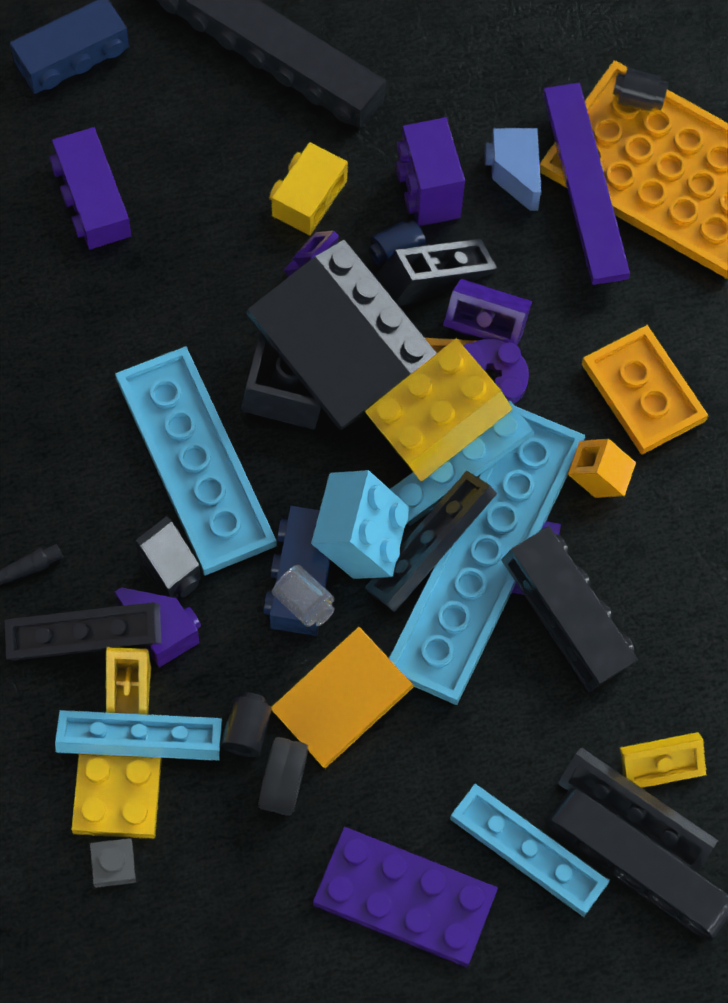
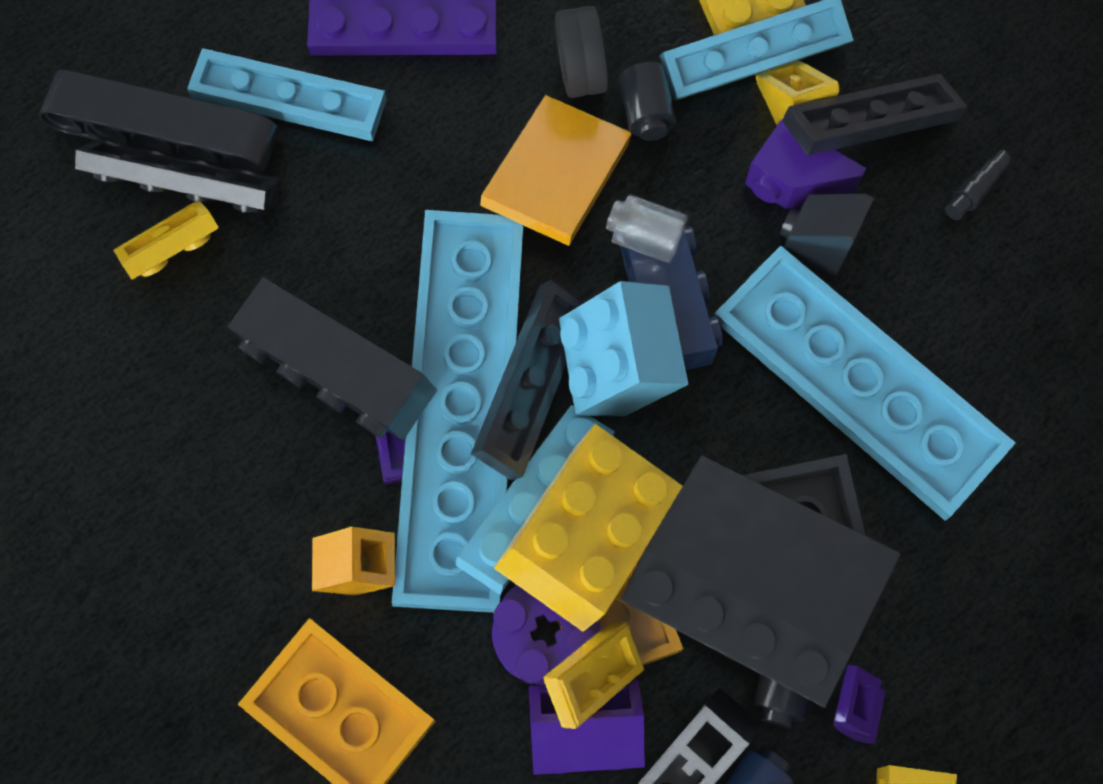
camera: 160 degrees right, 5 degrees up
none -> yellow plate [543,621,644,729]

